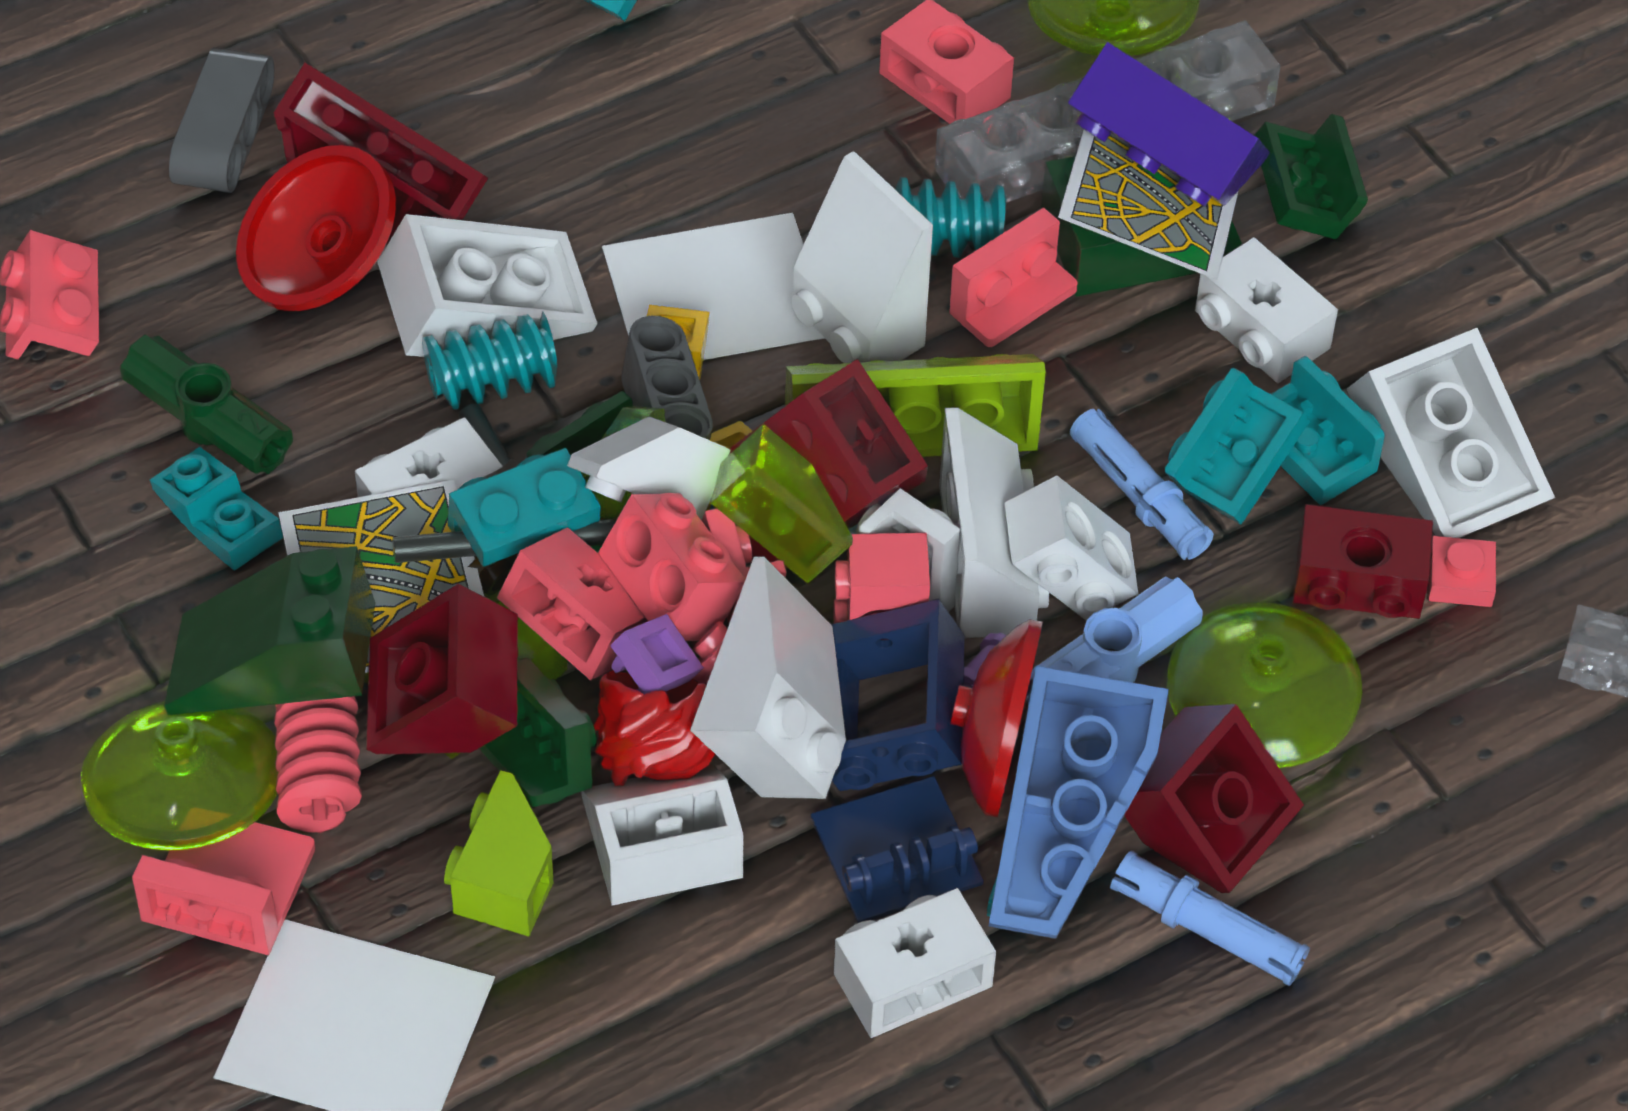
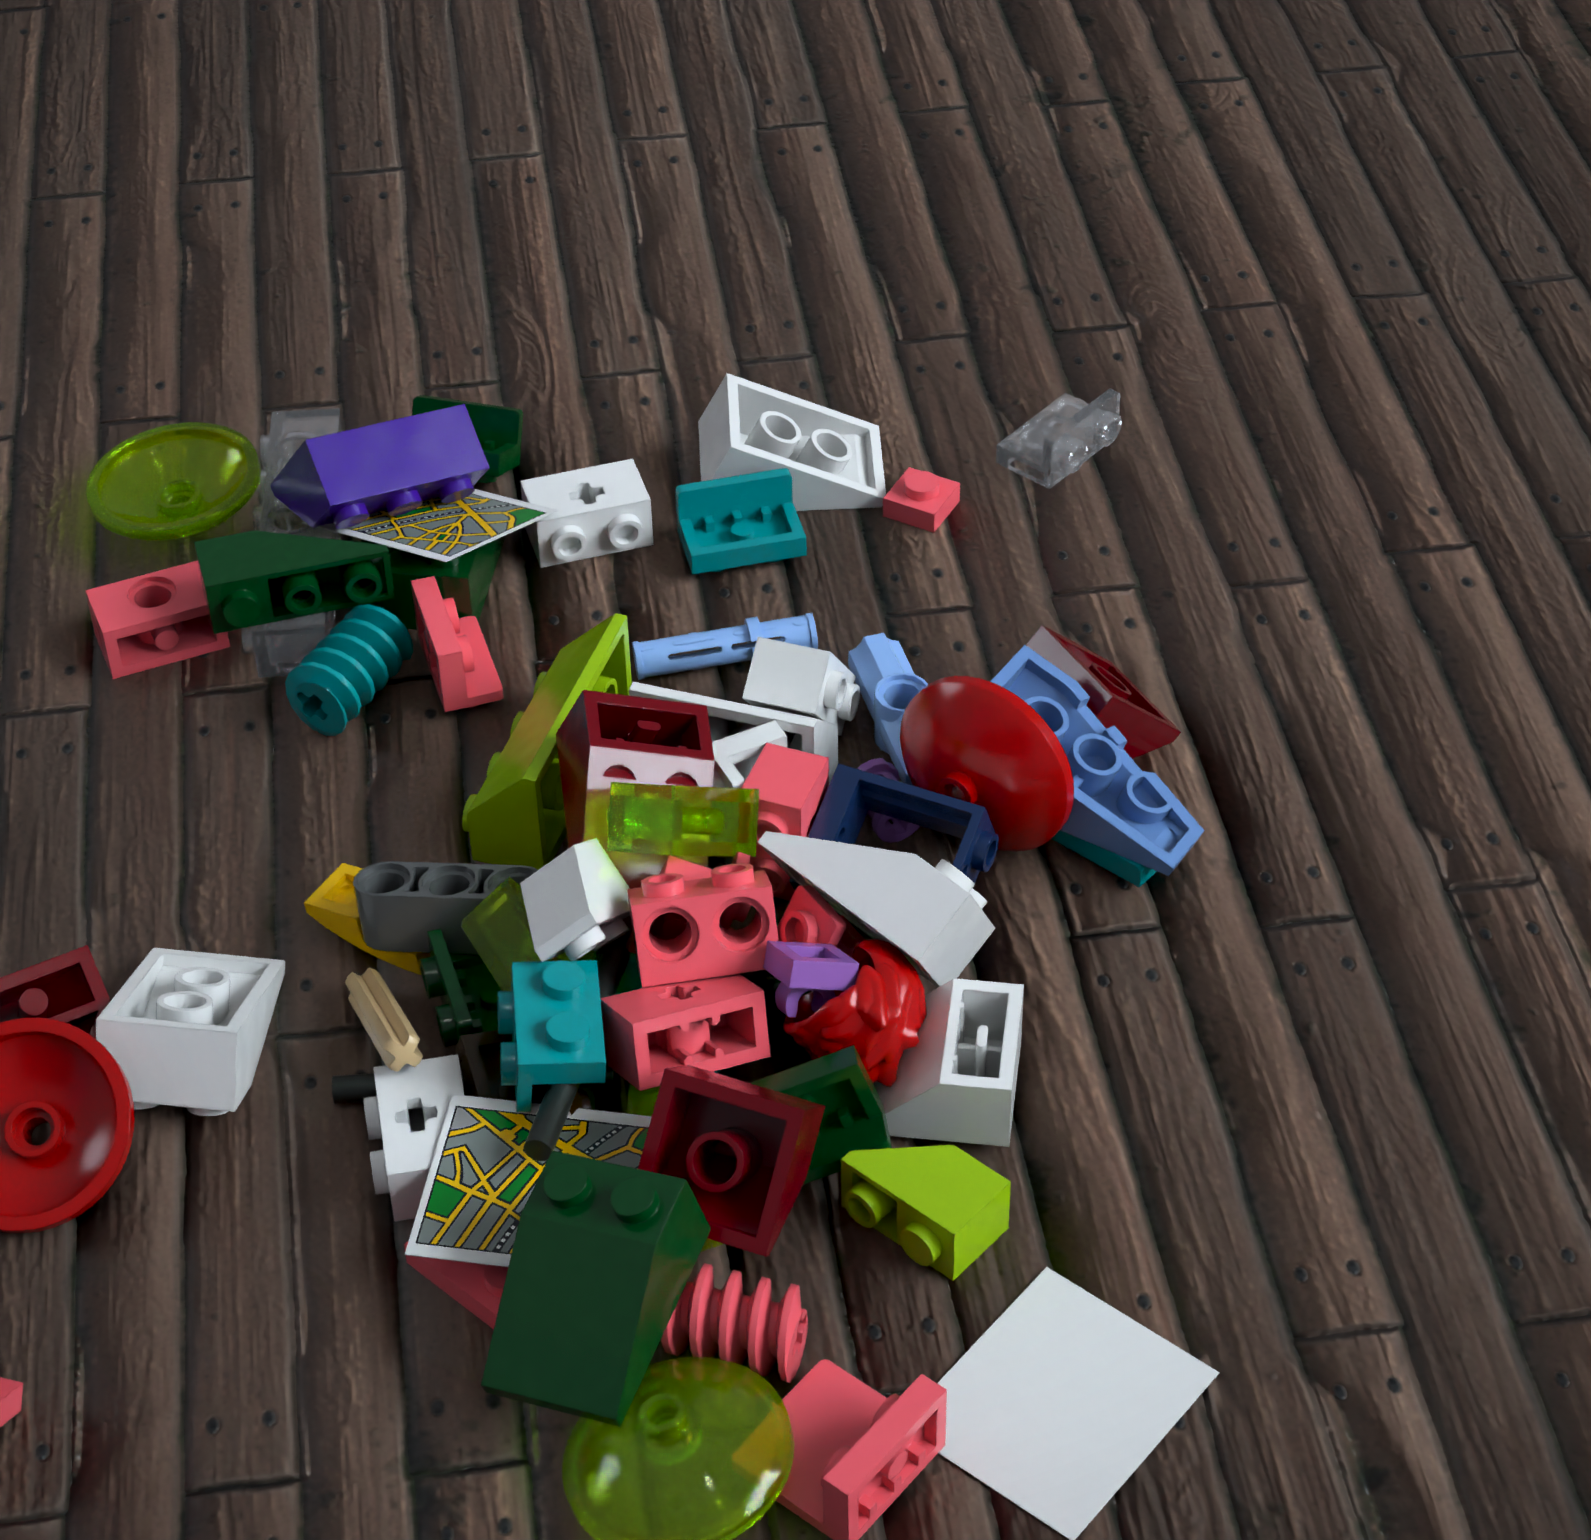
camera: 65 degrees left, 10 degrees down
dark green piece [120,334,293,475] -> none
teal slope [150,447,284,571] -> none
teal piece [422,311,557,410] -> none
white sticker [602,213,825,360] -> none
white slope [791,151,933,363] -> none
dark blue hinge [810,776,984,923] -> none
white brick [834,888,996,1038] -> none
light blue pin [1110,850,1310,986] -> none
teal bracket [1165,368,1310,525] -> none
clear neon green dish [1167,602,1362,768] -> none
dark red brick [1293,504,1433,619] -> none
none -> dark green slope [194,530,395,634]
none -> tan axle [345,967,423,1072]

